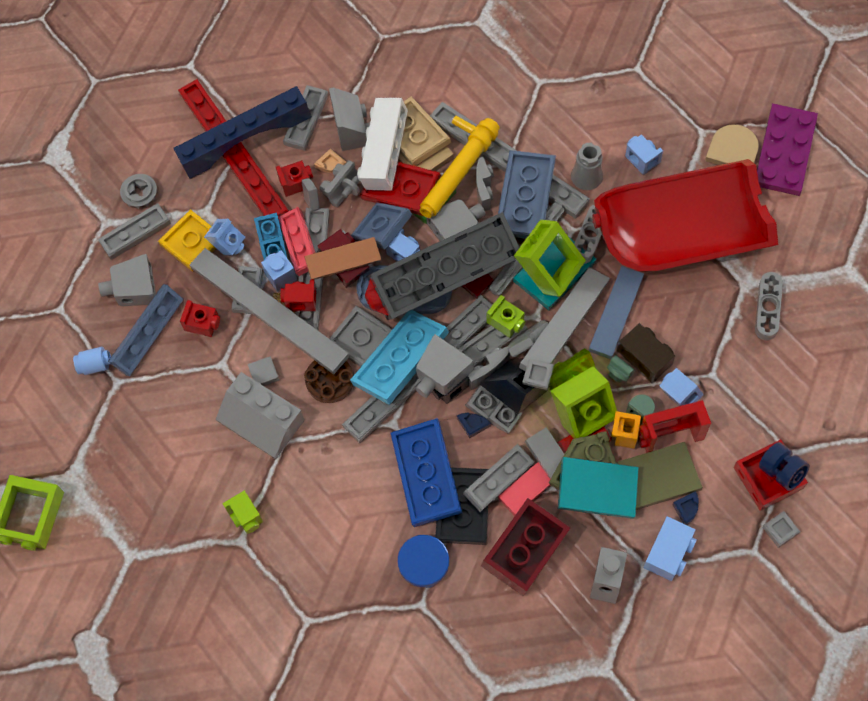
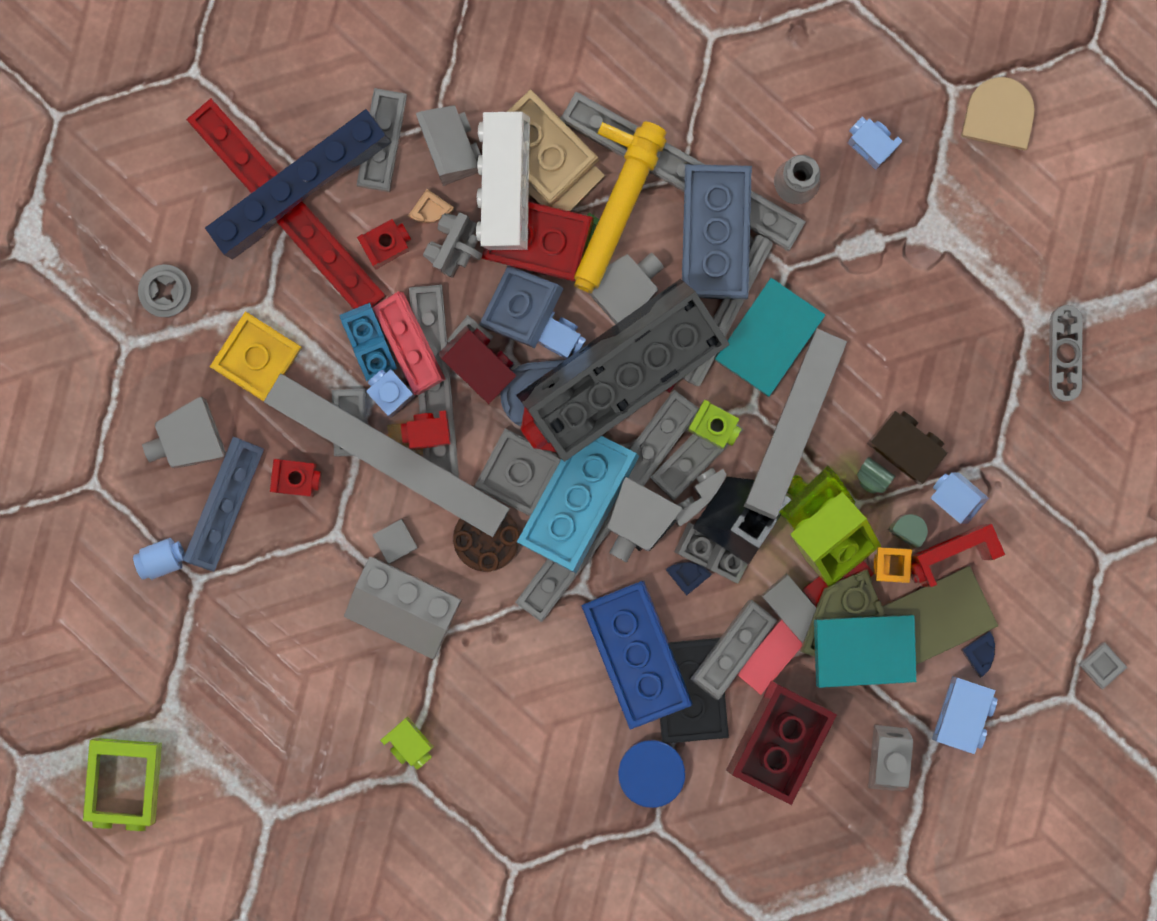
camera: 15 degrees left, 20 degrees up
light grey tile [98,203,171,260] -> none
light blue brick [204,219,245,255] -> none
light grey tile [302,178,320,211] -> none
nougat tile [304,237,381,280] -> none
light grey slope [476,157,494,211] -> none
light grey tile [507,319,548,357] -> none
lime window [514,220,586,297] -> none
light grey tile [523,358,554,390] -> none
light grey beam [574,205,602,264] -> none
sand blue tile [589,266,644,359] -> none
red panel [592,159,778,271] -> none
red piece [734,439,808,511] -> none
magenta plate [757,103,818,196] -> none
dark blue wheel [759,442,810,491] -> none

